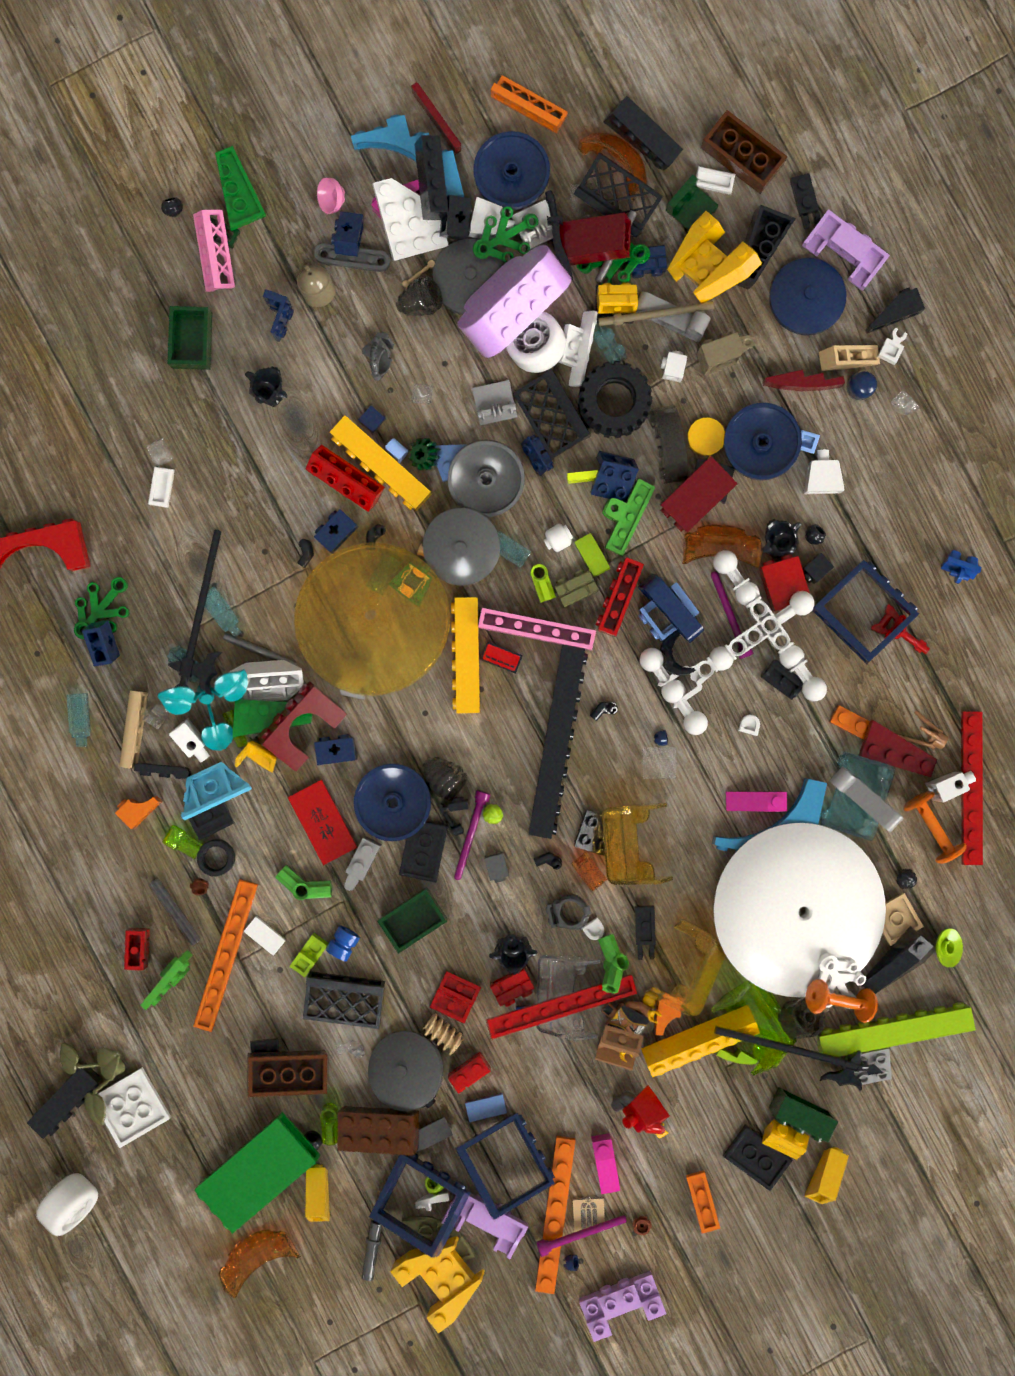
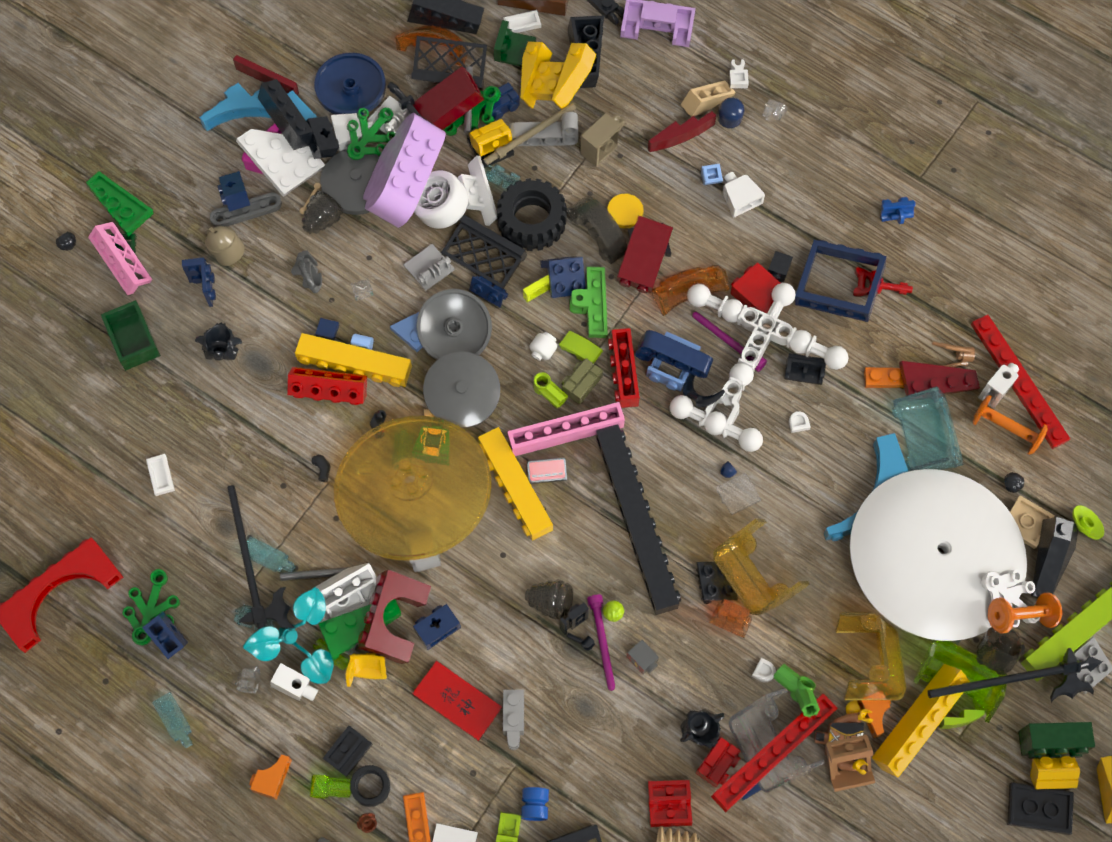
camera: 25 degrees left, 20 degrees down
tan brick [119,690,148,768] -> none
black hinge [134,763,191,779] -> none
clear slope [146,438,173,467] -> none
medium azure wing [181,762,252,820] -> none
bright green piece [275,865,332,900] -> none
dark blue brick [314,509,358,555] -> none
bright pink piece [317,178,345,214] -> none
dark blue dish [354,764,431,841] -> none
dark green piece [377,887,448,954] -> none
black tile [399,821,448,883] -> none
dark green gear [408,438,441,470] -> none
orange fence [491,75,568,134] -> none
clear light blue hinge [497,531,531,568] -> none
black arm [533,852,562,870] -> none
dark grey piece [546,894,591,930] -> none
black arm [589,702,618,721] -> none
red torso [611,1085,670,1138] -> none
black hinge [635,905,656,960] -> none
white brick [661,351,687,382] -> none
dark blue dish [724,403,802,480] -> none
dark pink slope [725,791,787,812] -> none
black hair [762,519,801,559] -> none
dark blue dish [769,258,847,335] -> none
black piece [805,524,826,545] -> none
light grey beam [830,766,903,833] -> none
black slope [866,287,925,333] -> none

